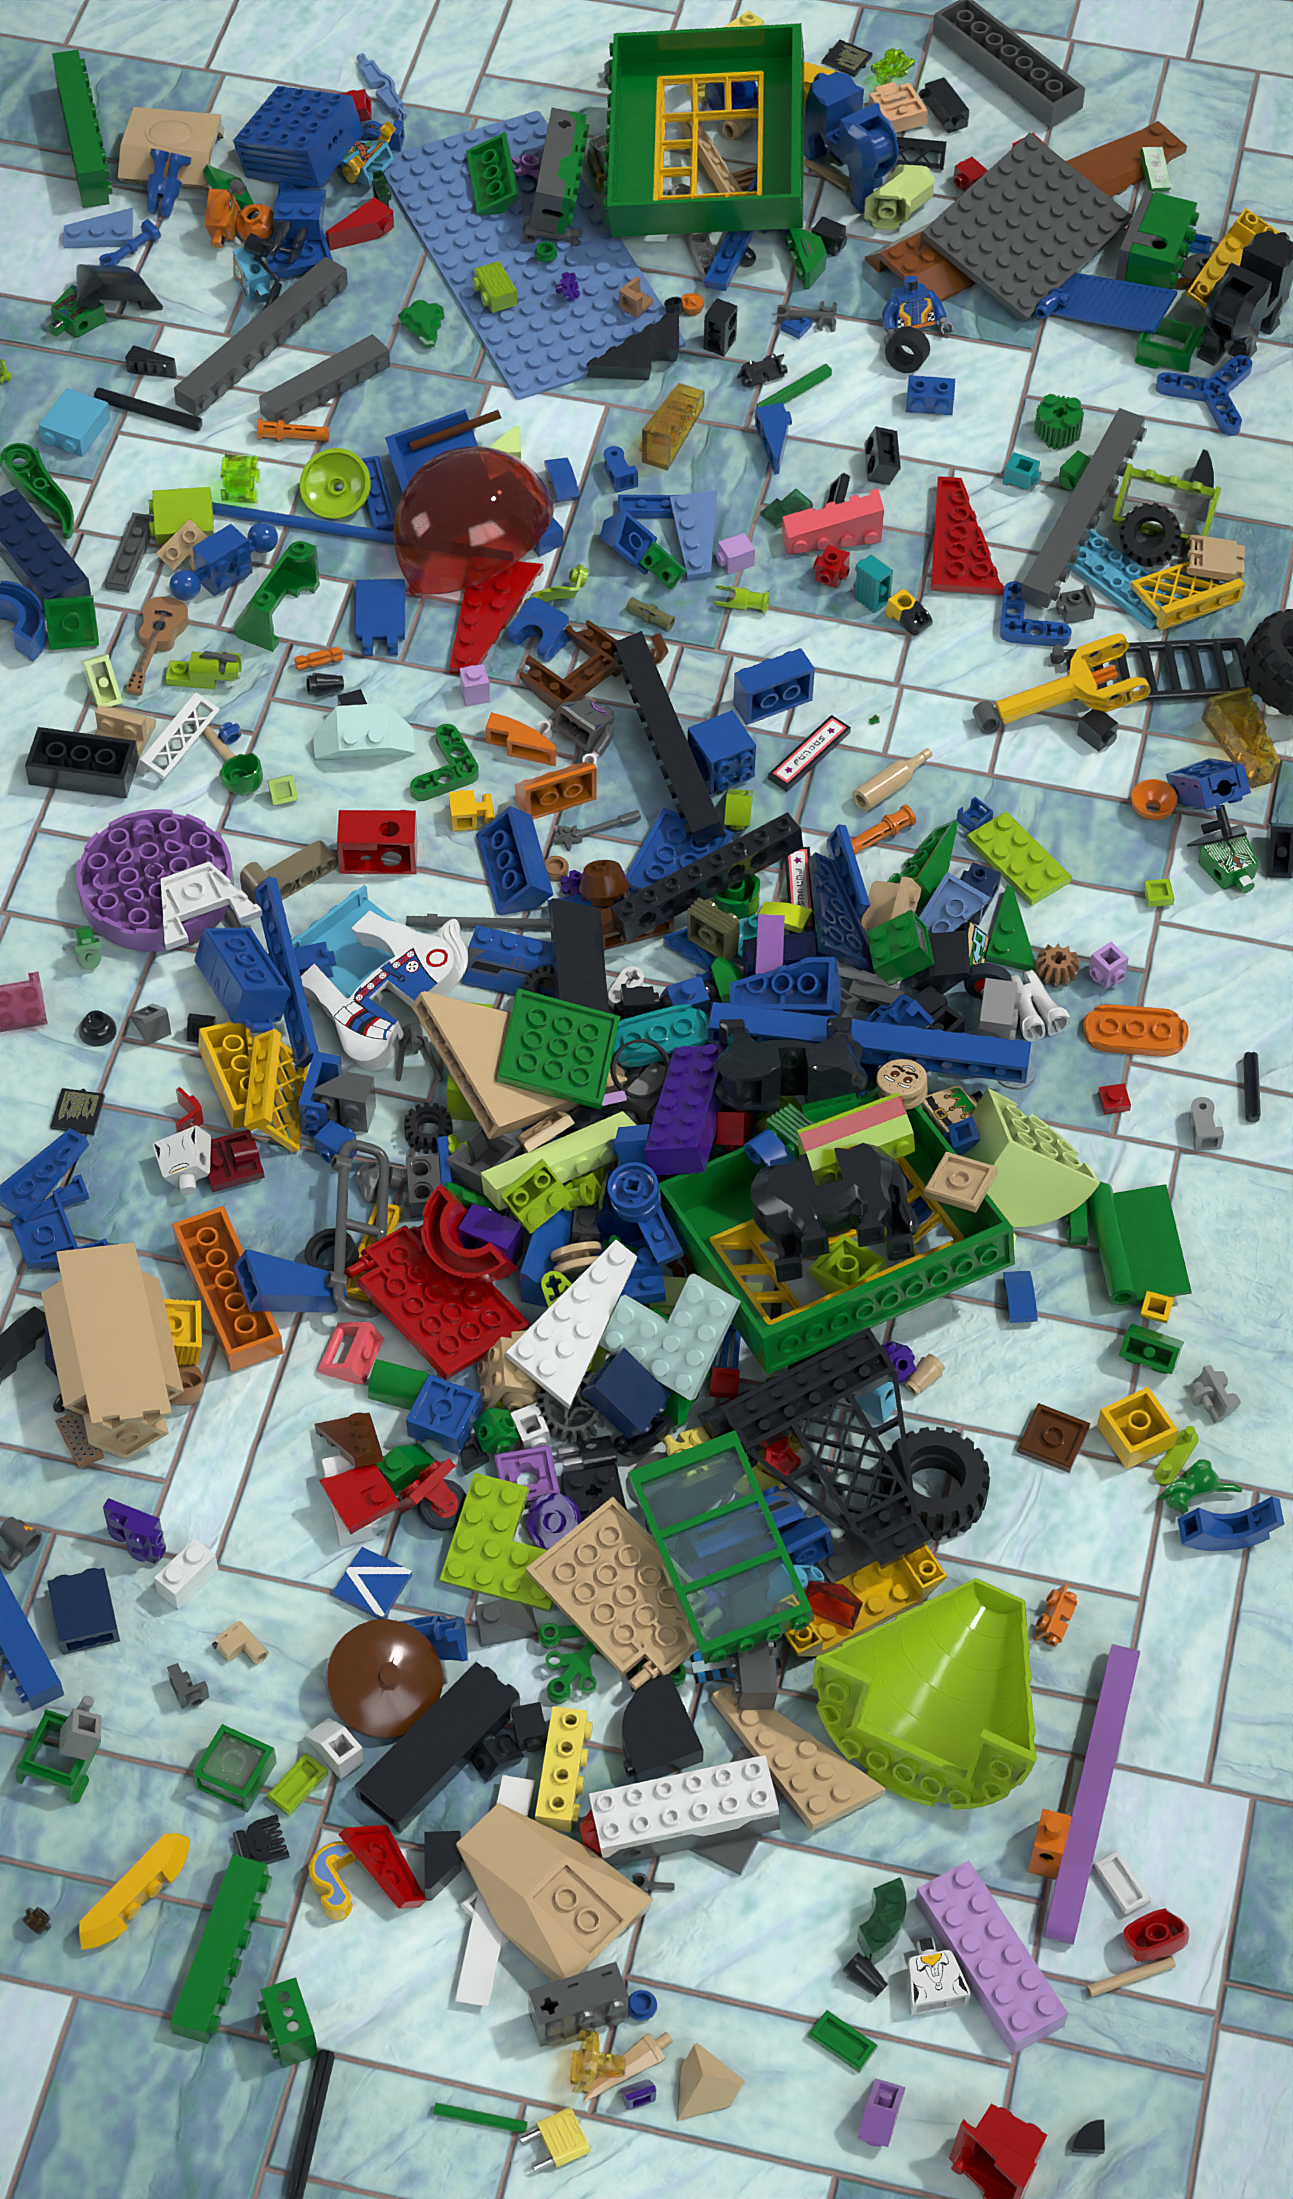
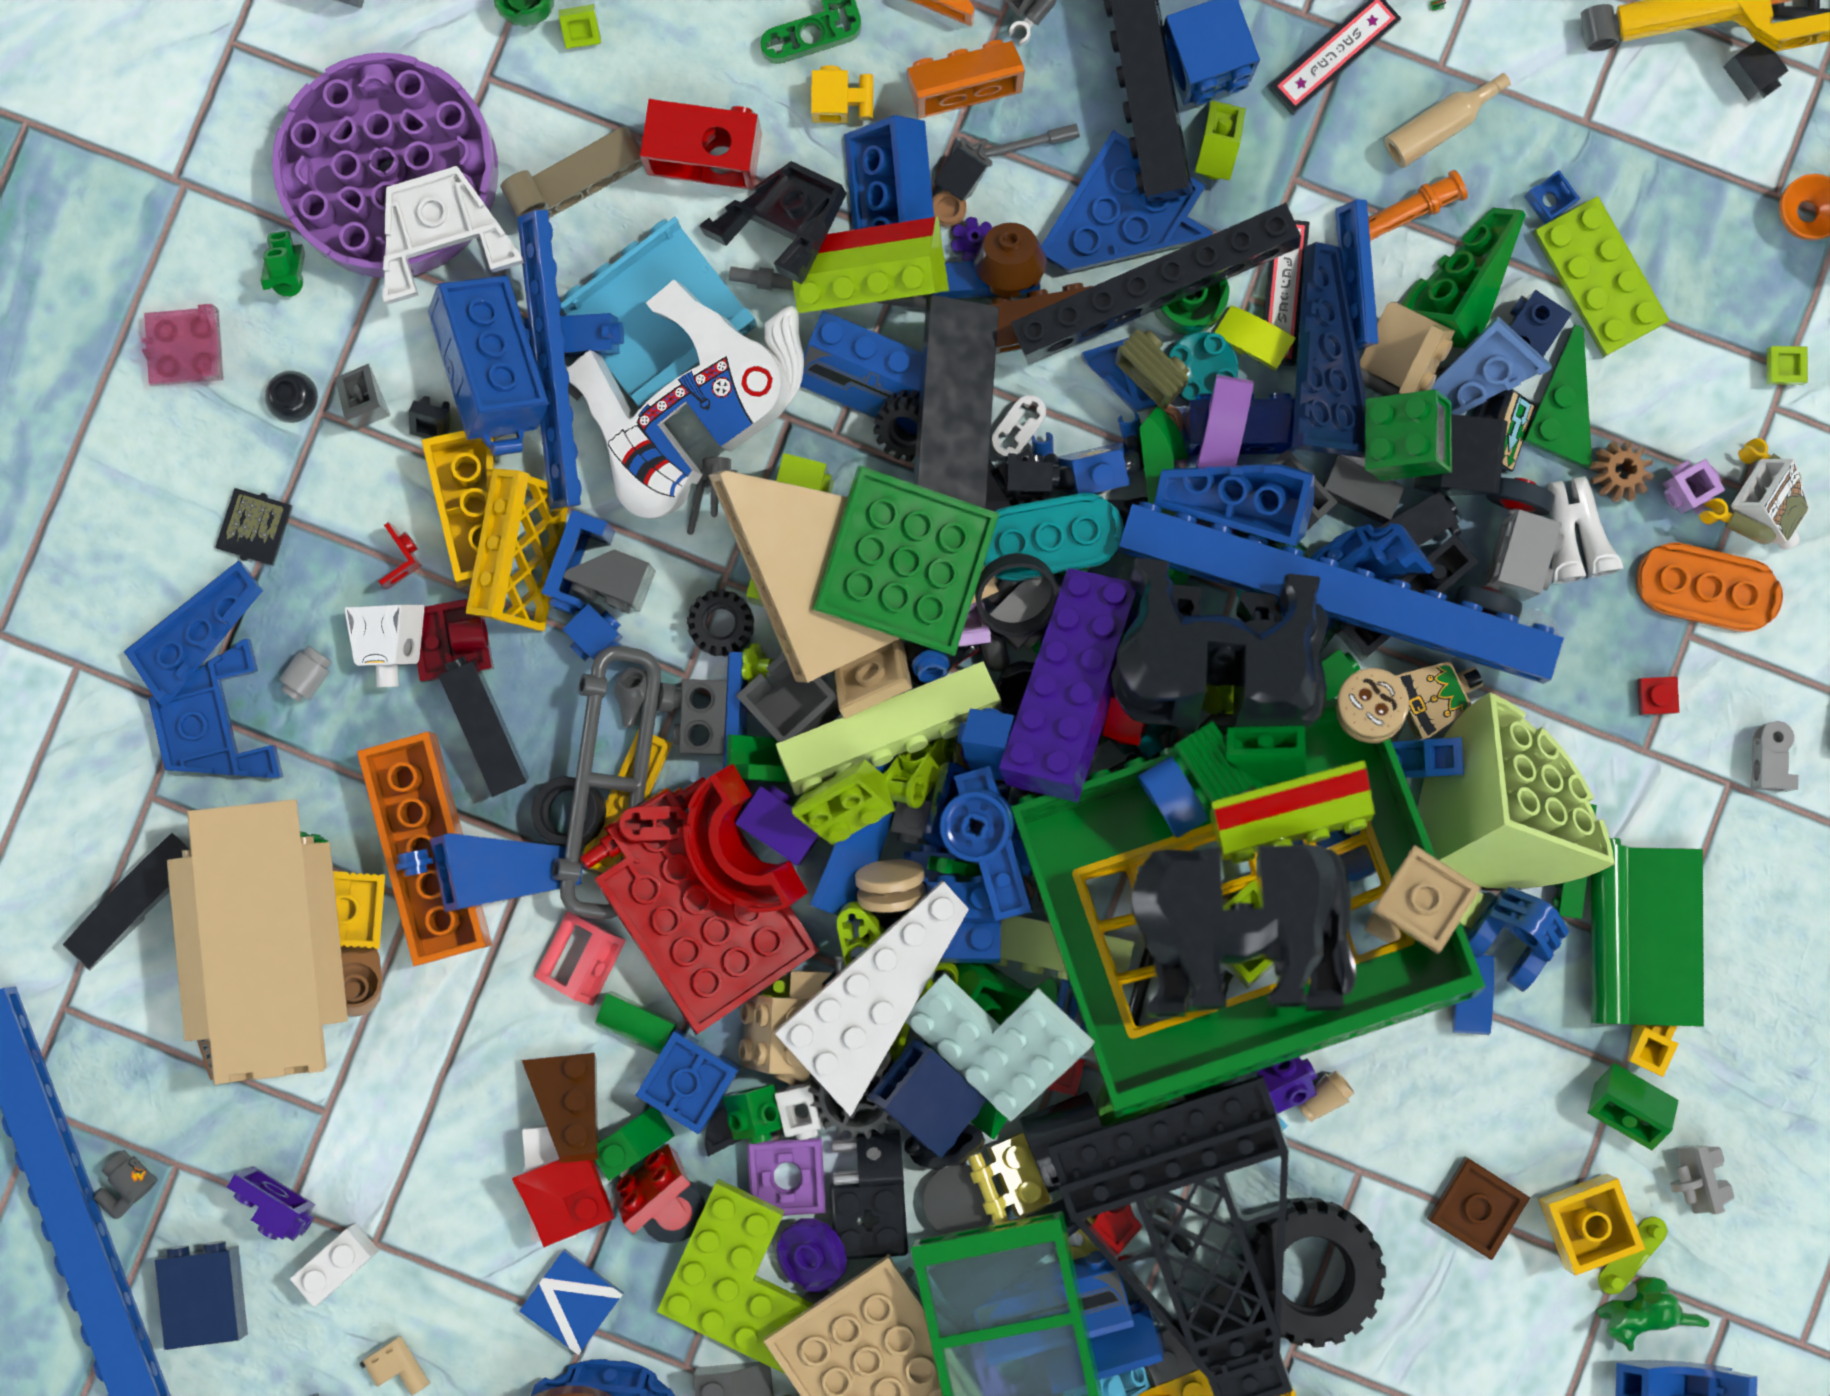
camera: 10 degrees right, 30 degrees up
none -> light grey brick [279,646,332,702]
none -> blue plate [395,849,434,877]
none -> black brick [438,656,529,797]
none -> red beam [617,806,688,842]
none -> black wing [699,161,847,284]
none -> lime slope [792,217,949,313]
none -> blue plate [912,650,949,683]
none -> black slope [934,146,988,201]
none -> blue piece [1467,887,1570,992]
none -> torso [1699,438,1809,549]

